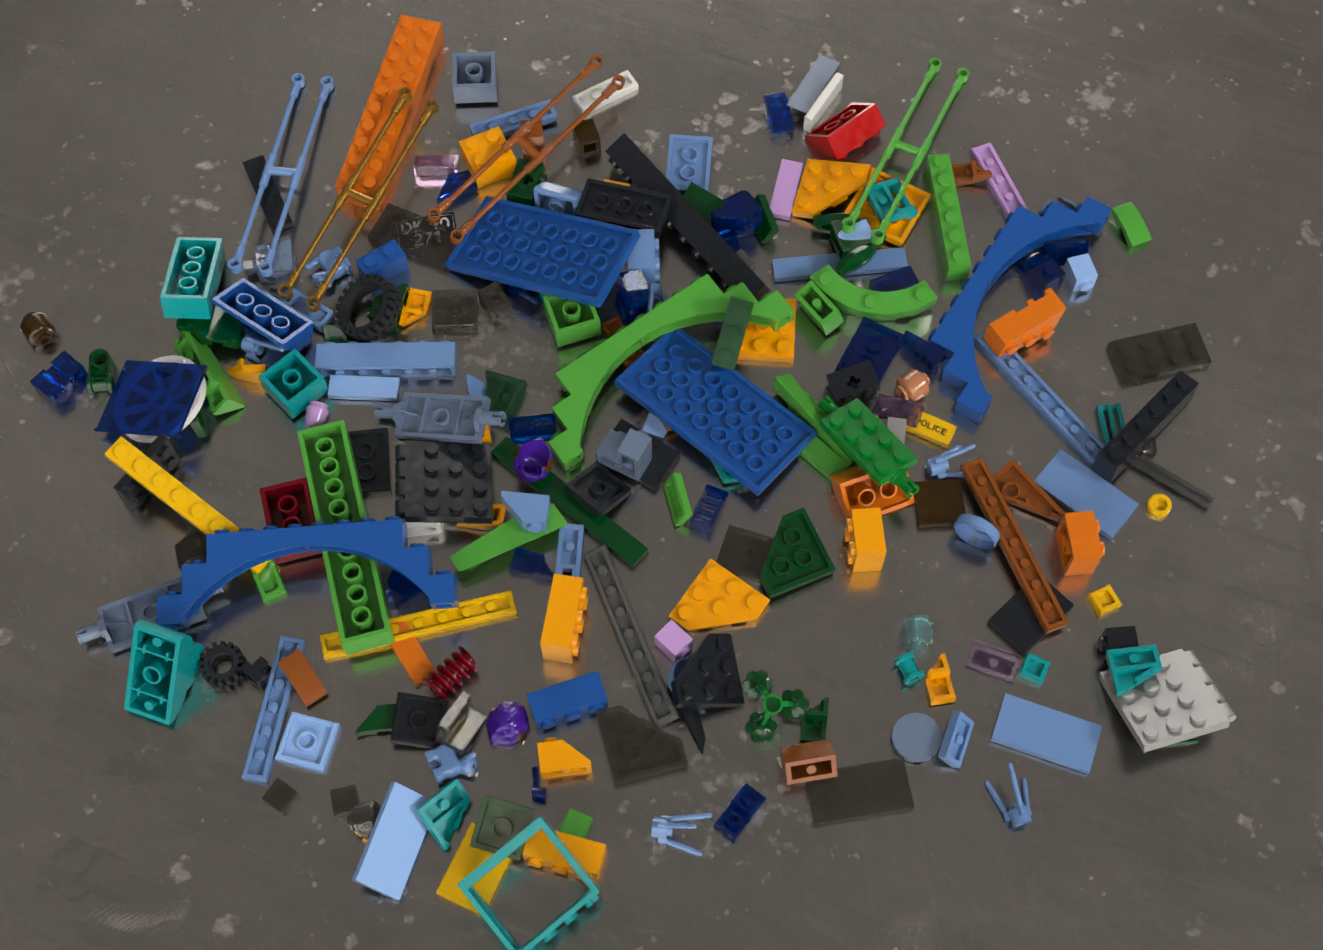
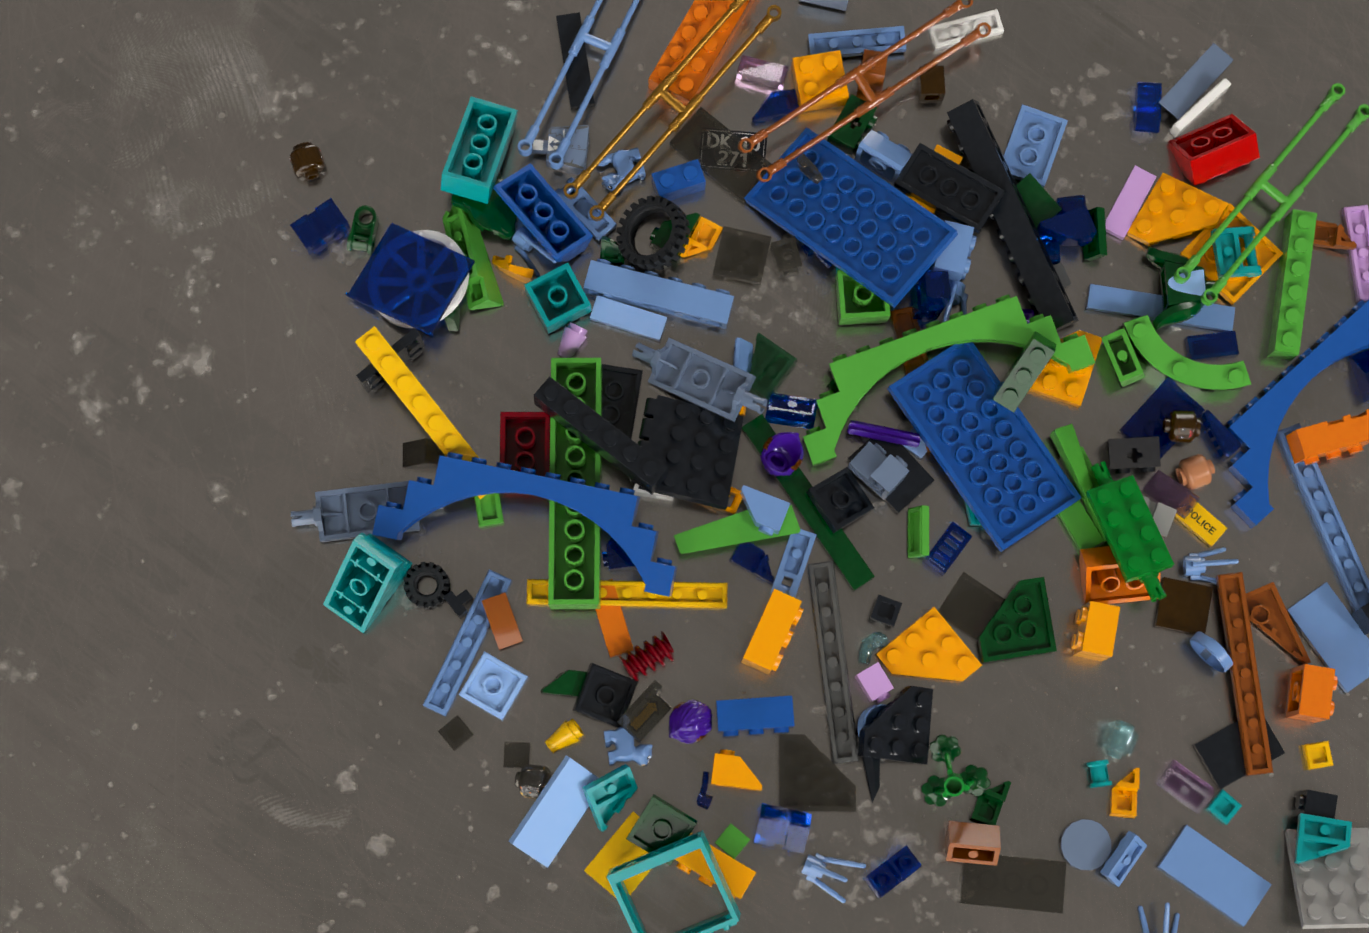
camera: 10 degrees right, 15 degrees up
none -> black brick [533,376,668,495]
none -> yellow cone [545,718,584,753]
none -> clear blue brick [754,803,812,853]
none -> clear smoke tile [797,153,823,184]
none -> dark purple axle [847,420,921,448]
none -> clear light blue arm [858,632,888,665]
none -> black tile [870,595,902,627]
none -> dark brown head [1162,410,1201,443]

